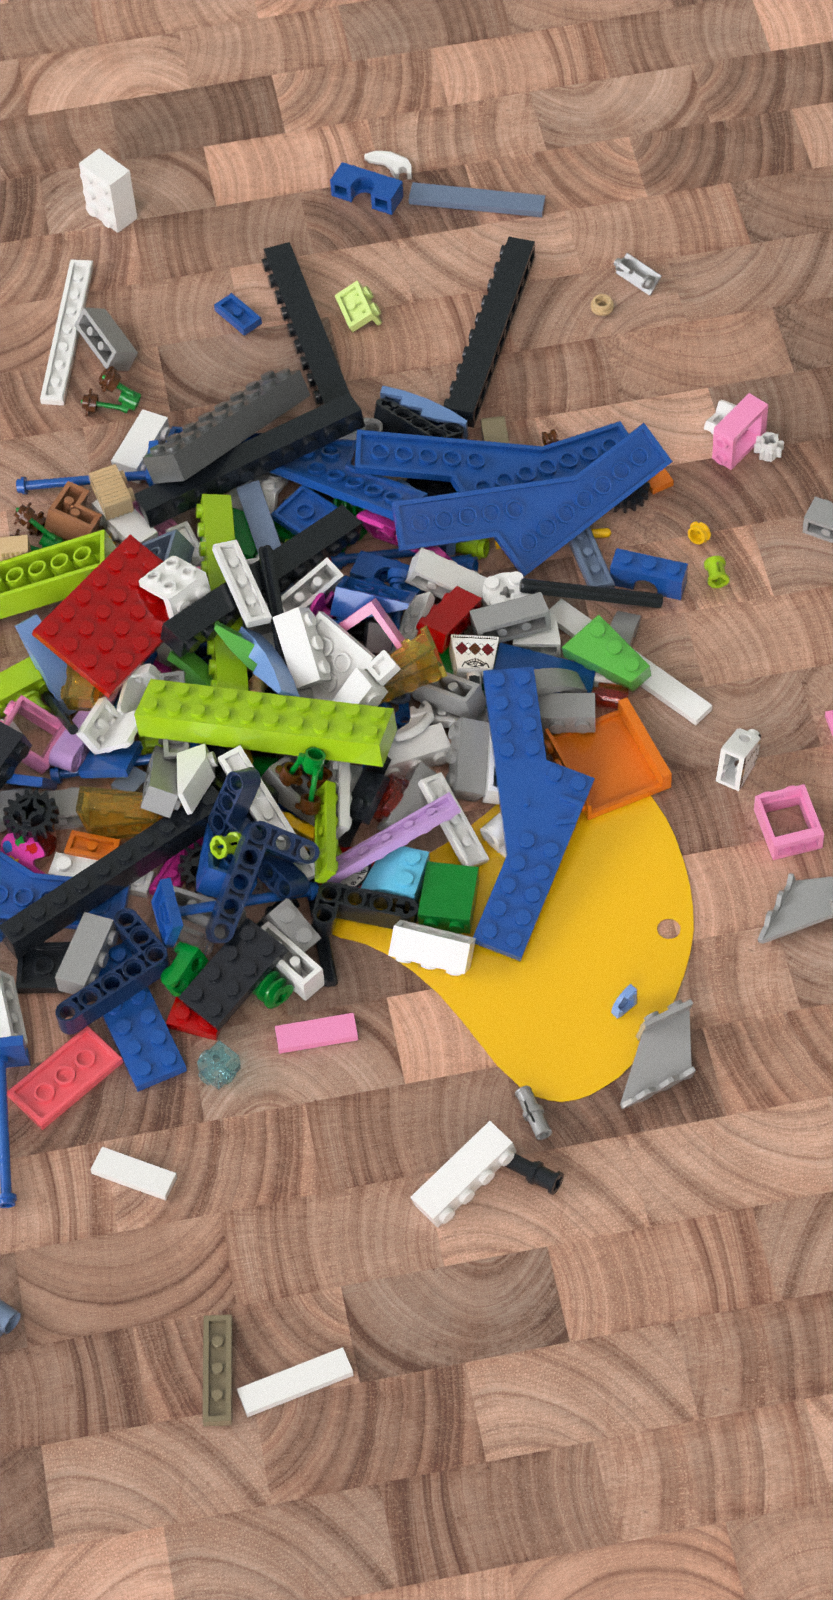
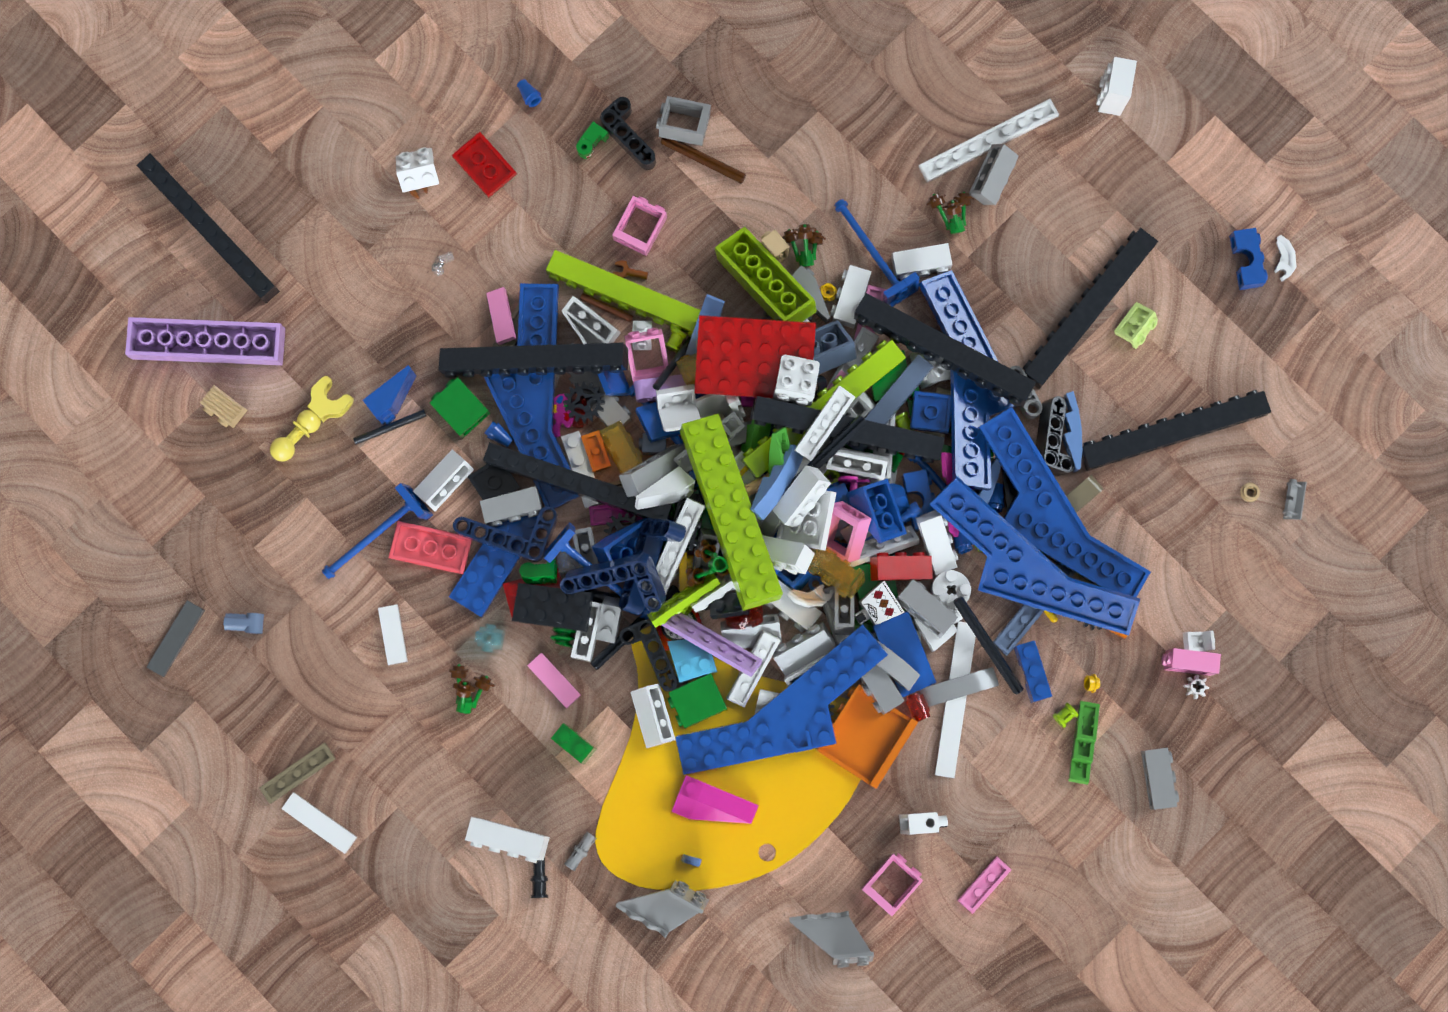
camera: 55 degrees right, 25 degrees up
nougat brick [44,481,102,540] -> none
tan brick [88,464,136,520] -> none
dark grey brick [143,368,311,484] -> none
lime bush [210,831,241,859] -> none
blue plate [214,293,262,336] -> none
white plate [366,650,401,686] -> none
sand blue tile [409,182,546,217] -> none
reddish brown bush [542,429,559,446] -> none
bright green wedge [562,615,651,692] -> none
none -> reddish brown plant [449,664,495,714]
none -> green brick [551,723,597,764]
none -> dark pink wedge [672,775,759,824]
none -> bright green slope [1068,701,1100,785]

